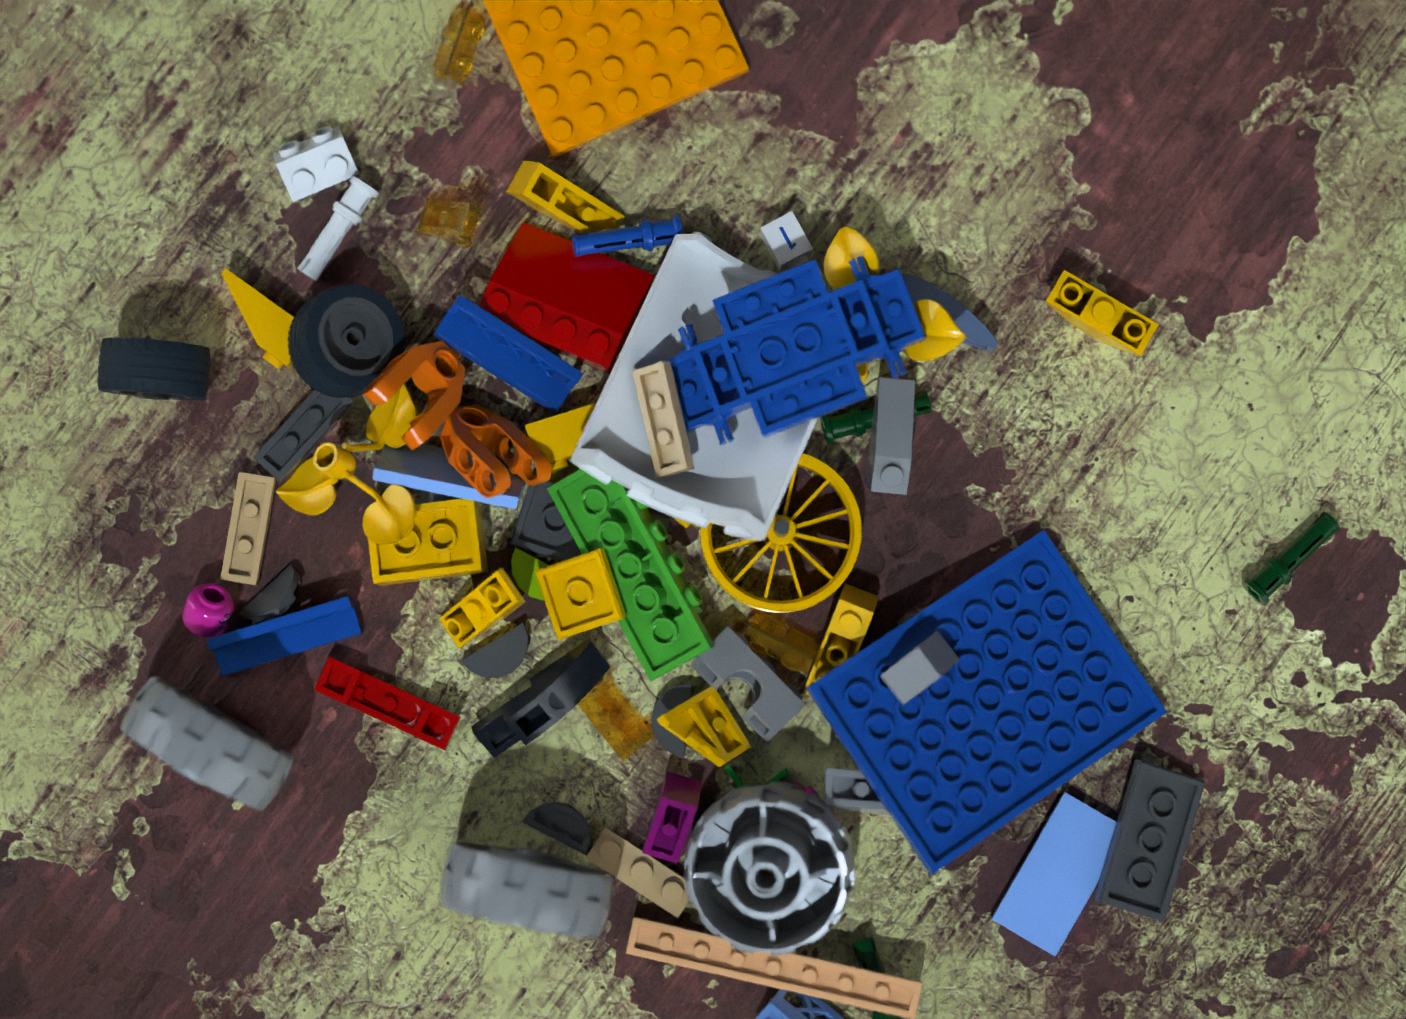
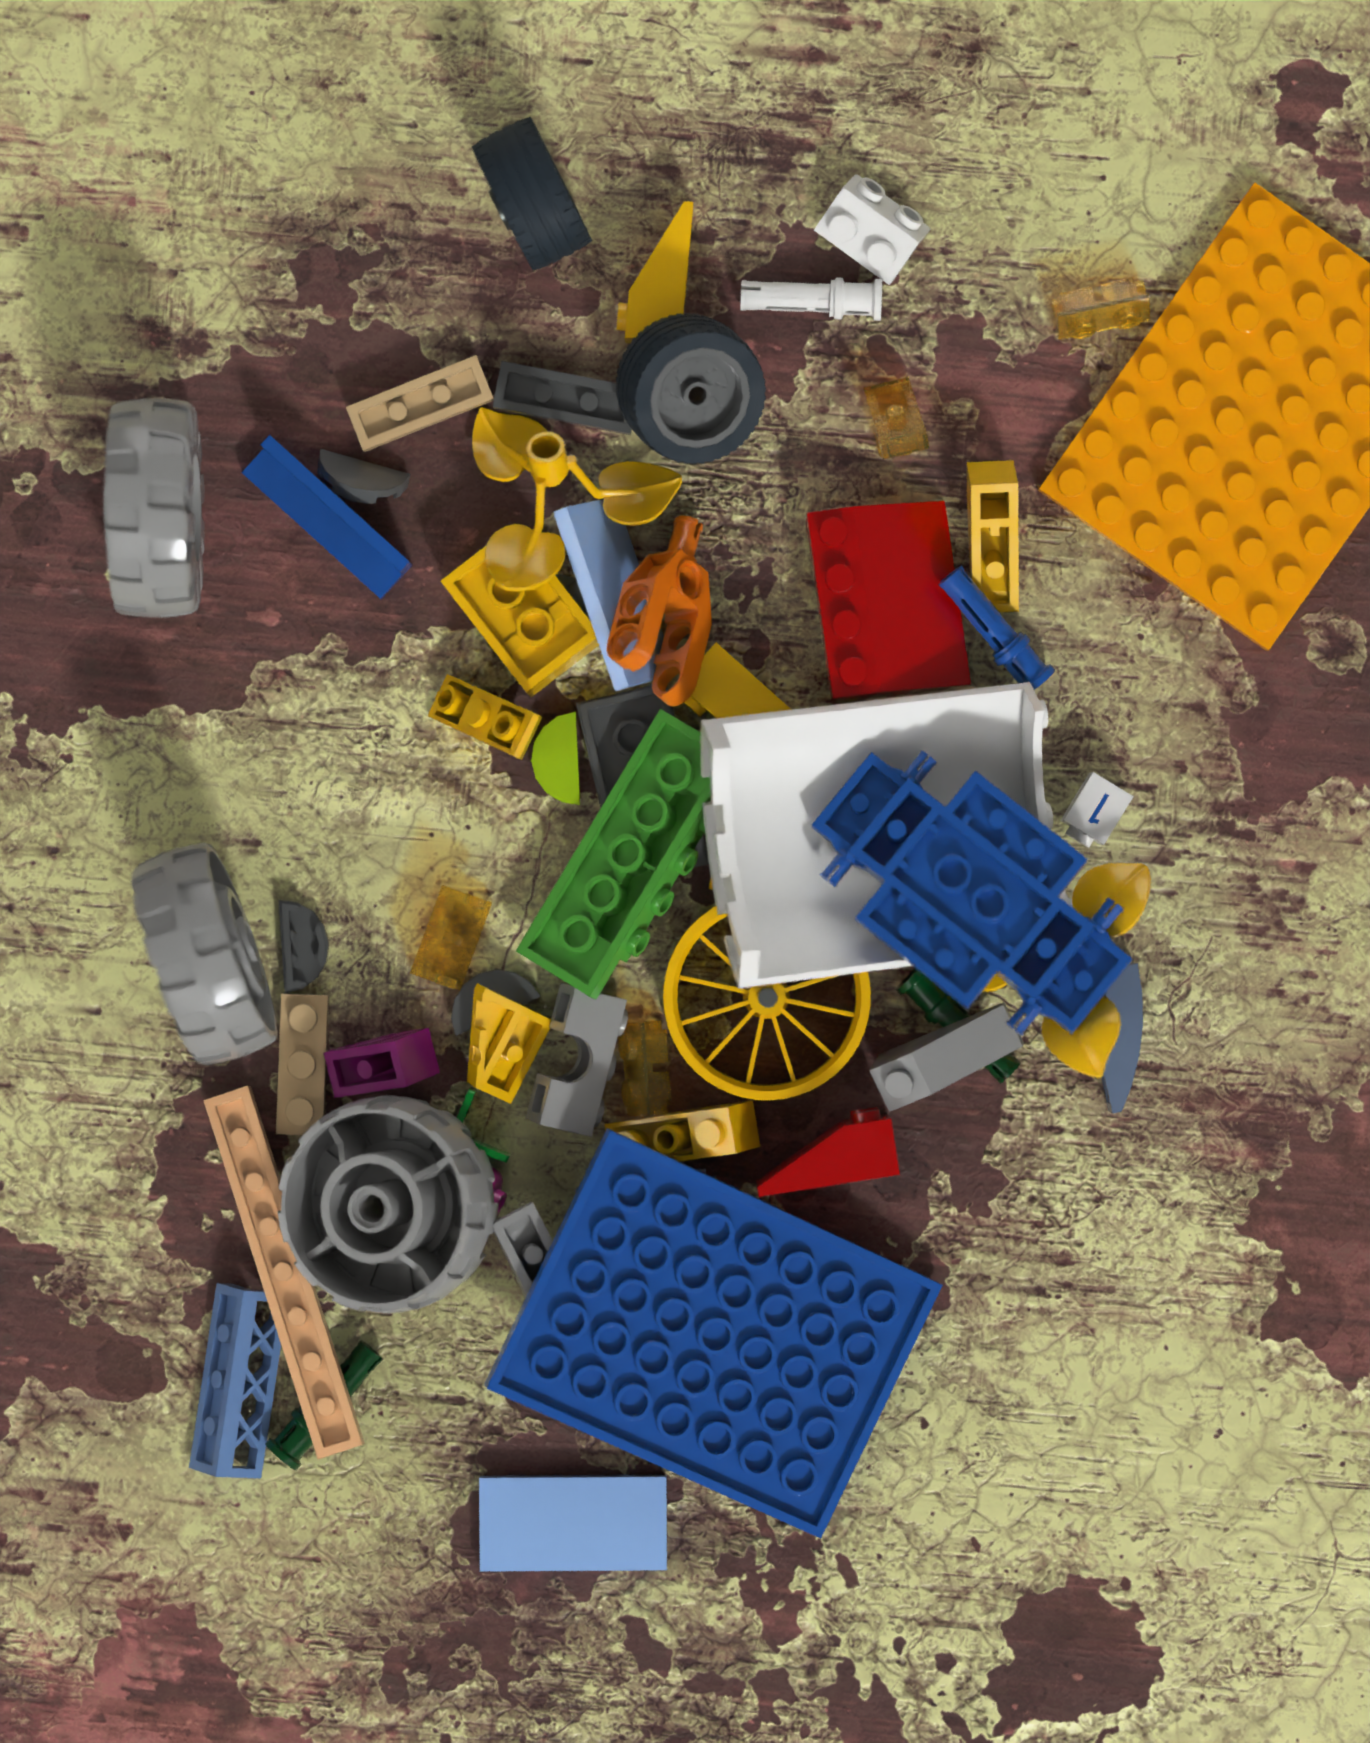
camera: 55 degrees right, 5 degrees up
dark pink head [182,583,234,638] -> none
red slope [314,657,461,751] -> none
orange piece [363,341,466,450] -> none
blue fence [432,295,584,413] -> none
dark grey tile [461,623,529,678] -> none
black slope [472,639,611,758] -> none
yellow tile [535,548,627,640] -> none
tan plate [632,361,695,478] -> none
light grey slope [880,631,960,705] -> none
yellow slope [1045,270,1159,356] -> none
dark grey tile [1094,759,1206,922] -> none
dark green pin [1242,512,1340,606] -> none
none -> red slope [756,1107,900,1197]

